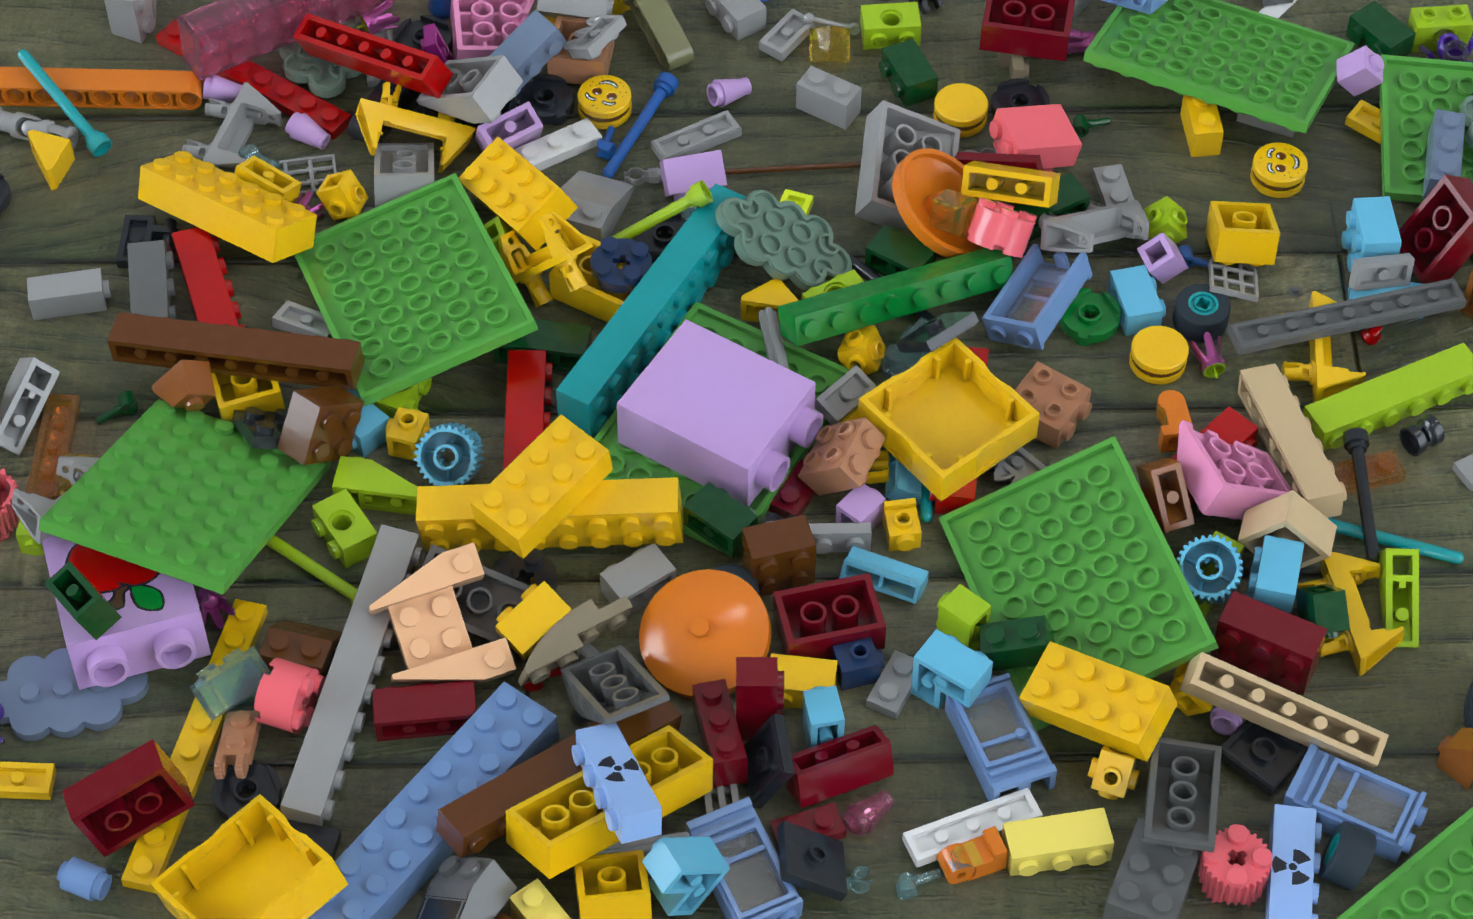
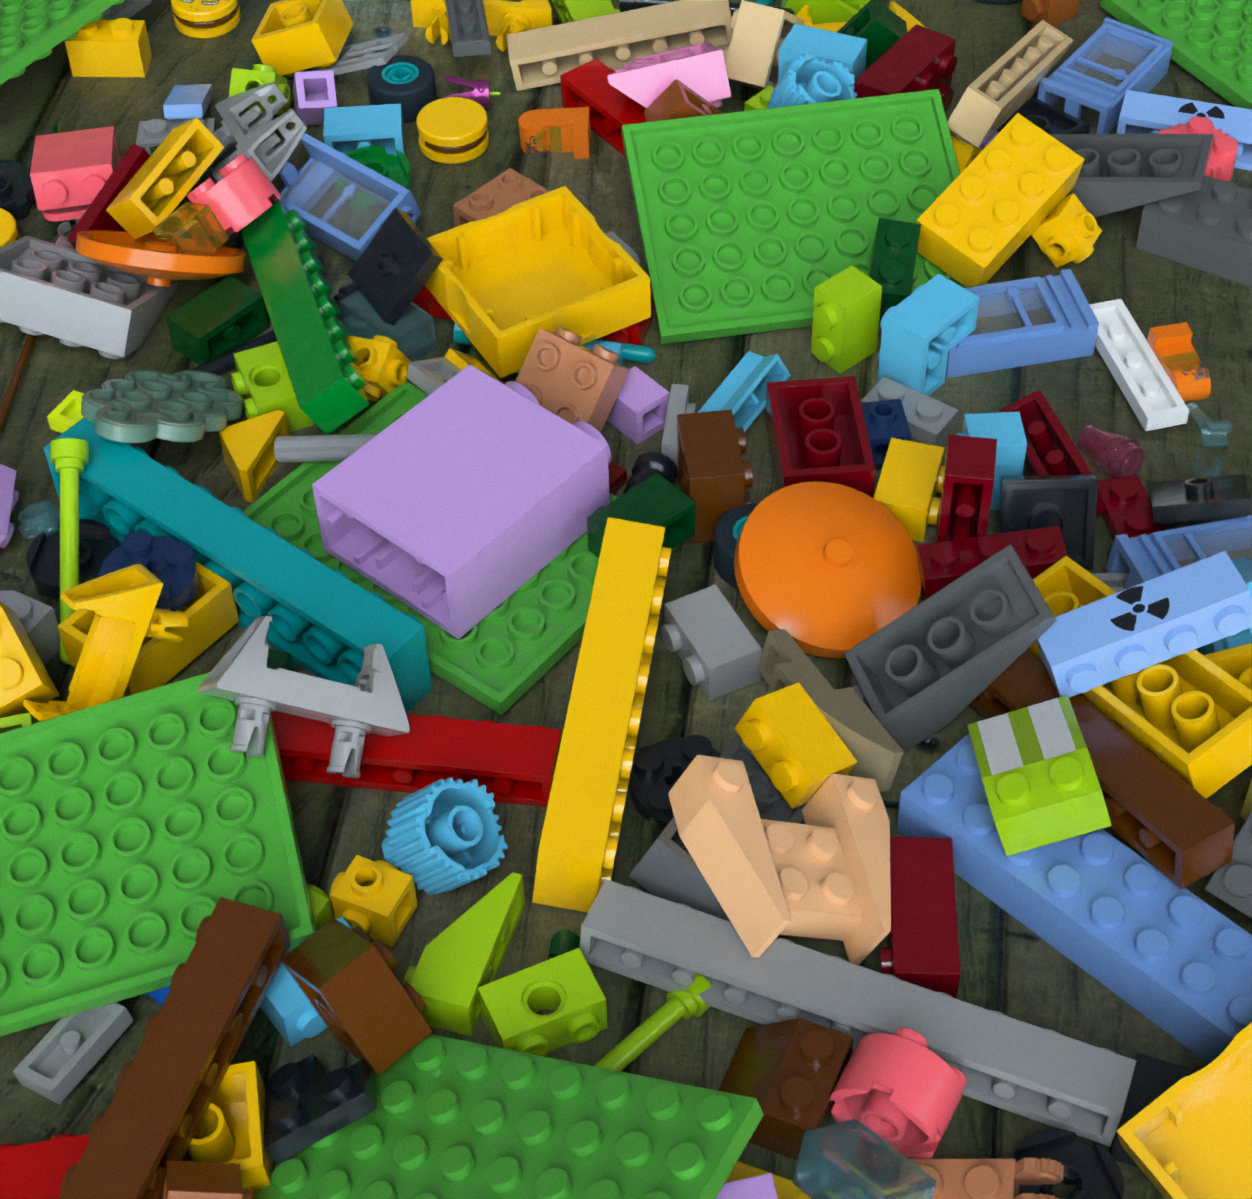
camera: 80 degrees left, 5 degrees down
yellow brick [470,414,613,559] -> none
yellow brick [882,498,922,551] -> none
light yellow brick [1001,807,1114,876] -> none
black wheel [1319,821,1377,891] -> none
none -> light blue tile [163,84,213,120]
none -> light grey hose [197,615,410,778]
none -> lime slope [967,695,1112,856]

